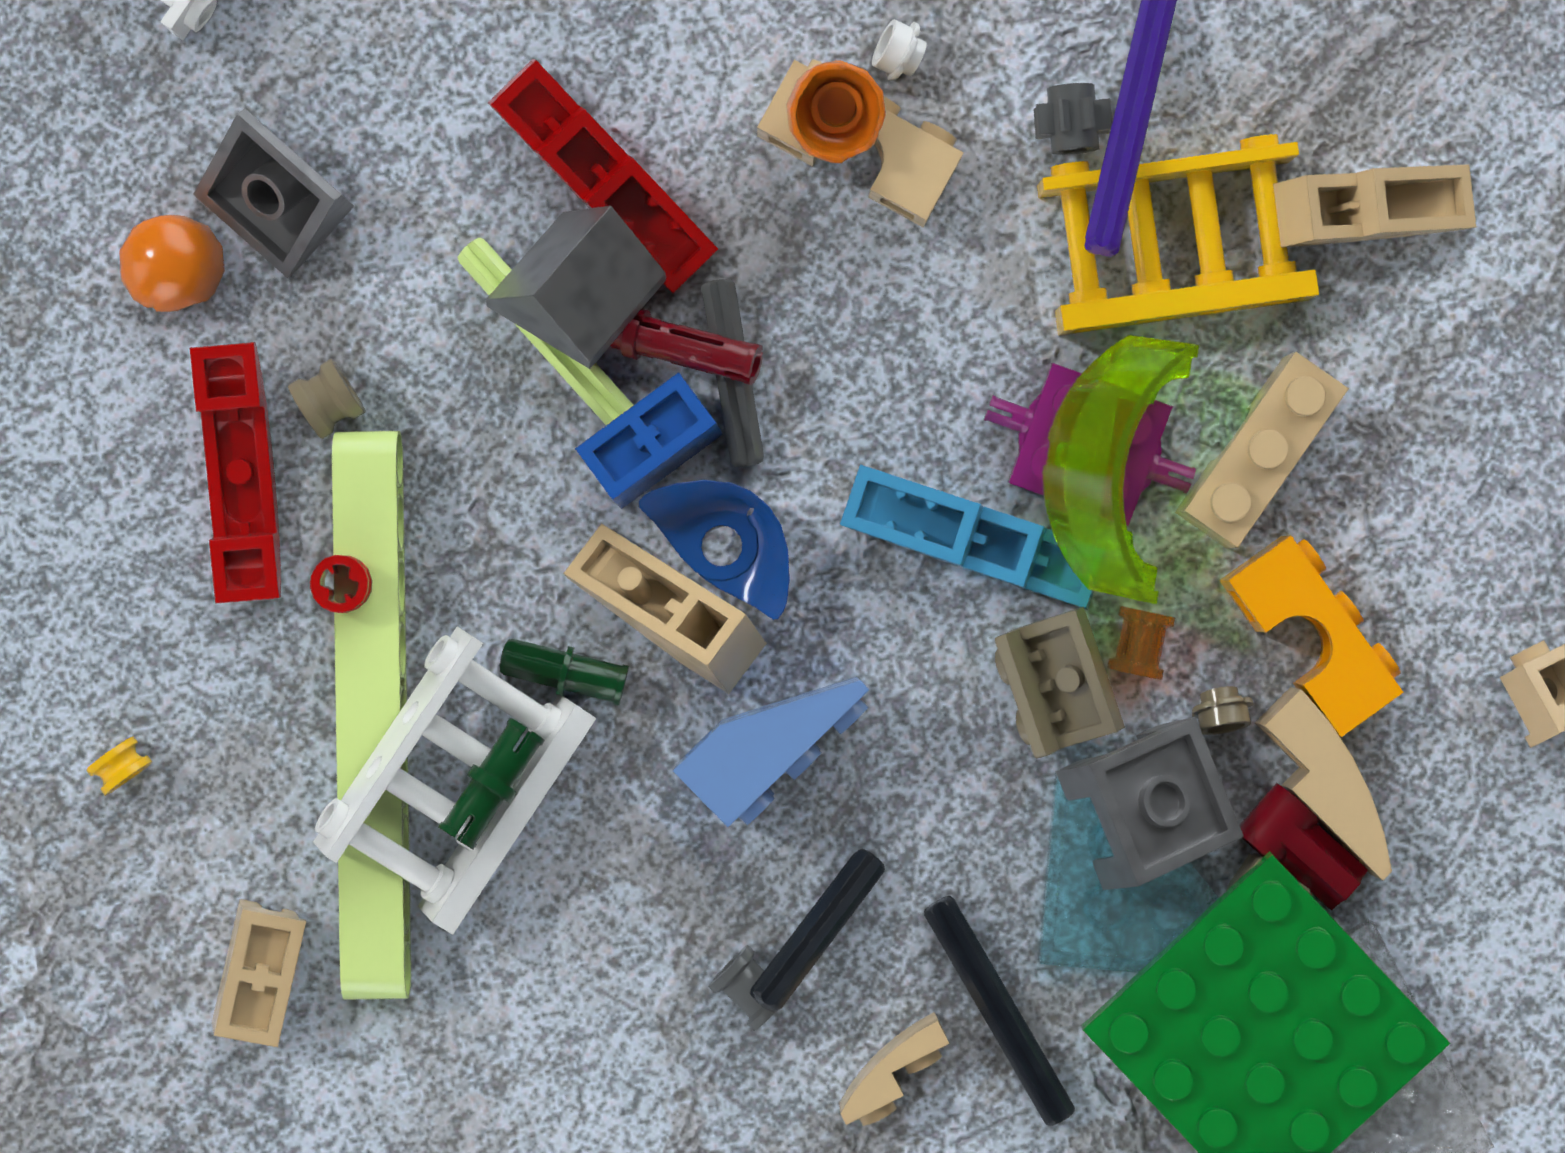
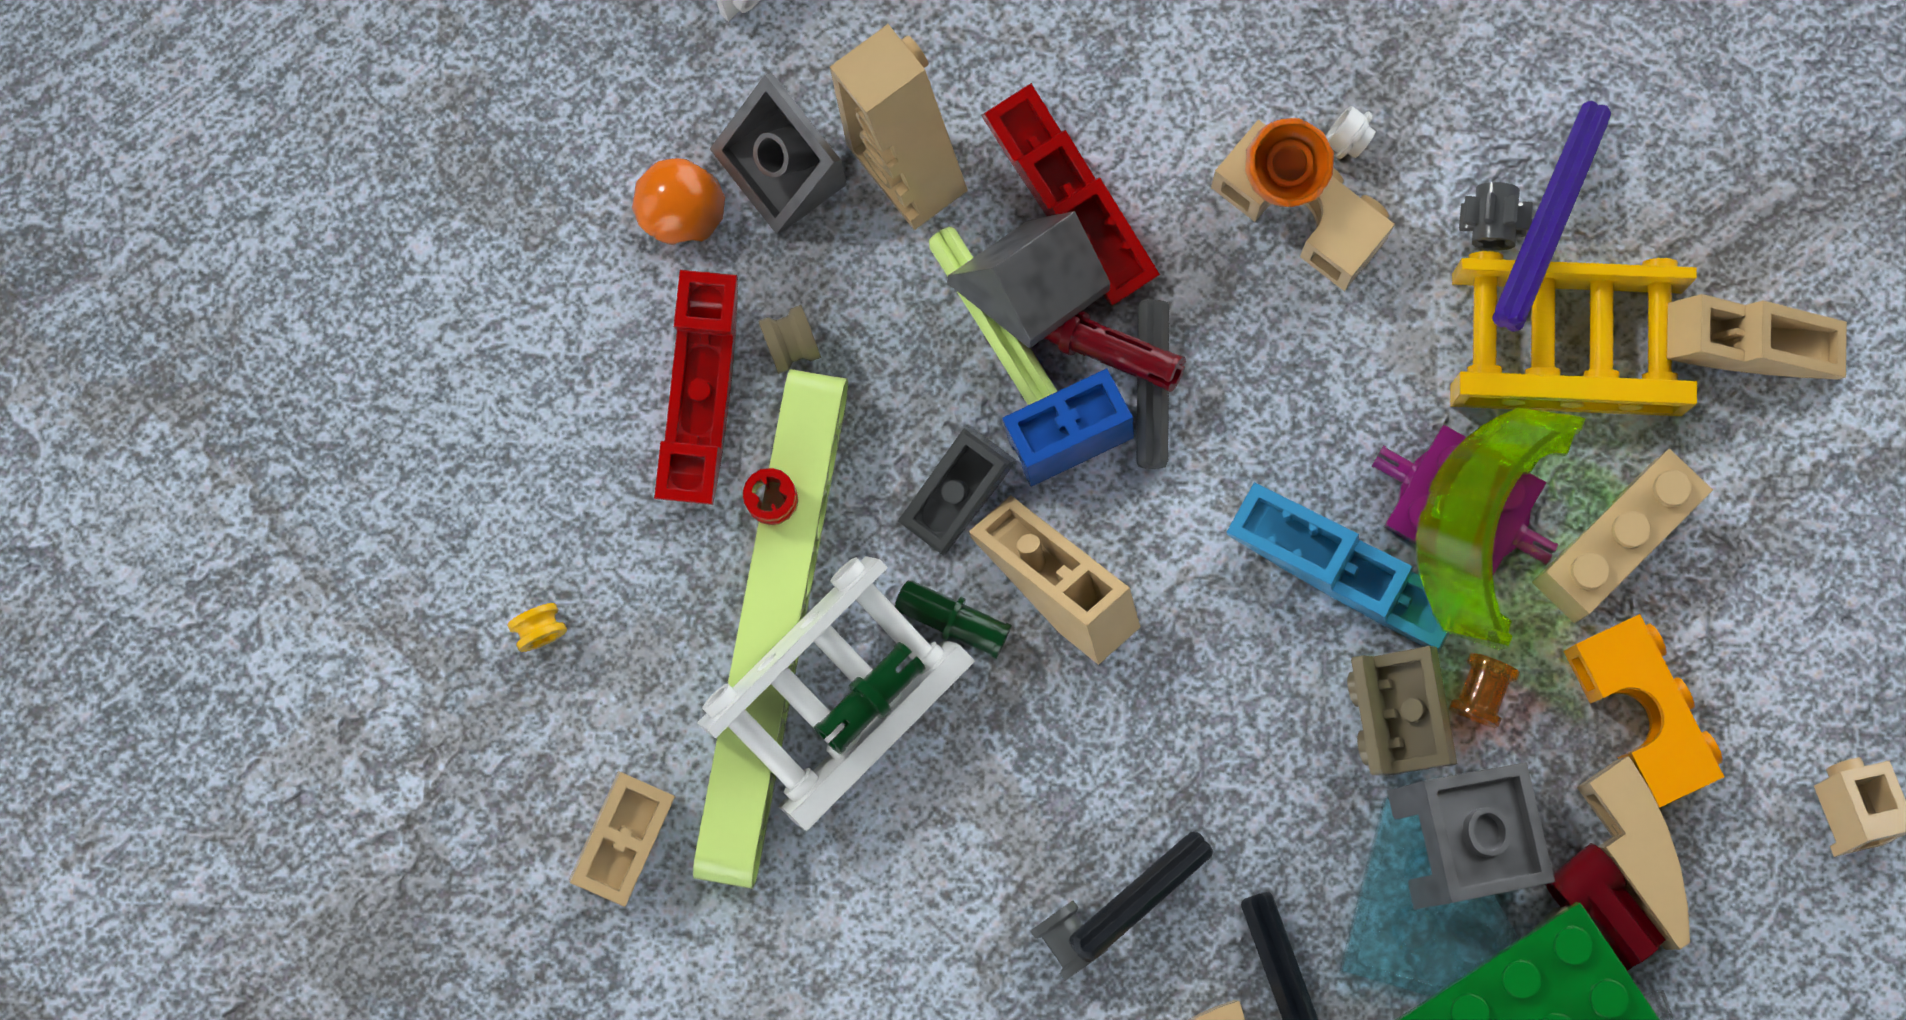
camera: 20 degrees right, 10 degrees down
blue piece [638,480,790,620] -> none
medium blue slope [673,676,869,827] -> none
dark tan plate [1192,686,1254,735] -> none
none -> tan wedge [830,24,968,230]
none -> dark grey slope [898,427,1016,556]

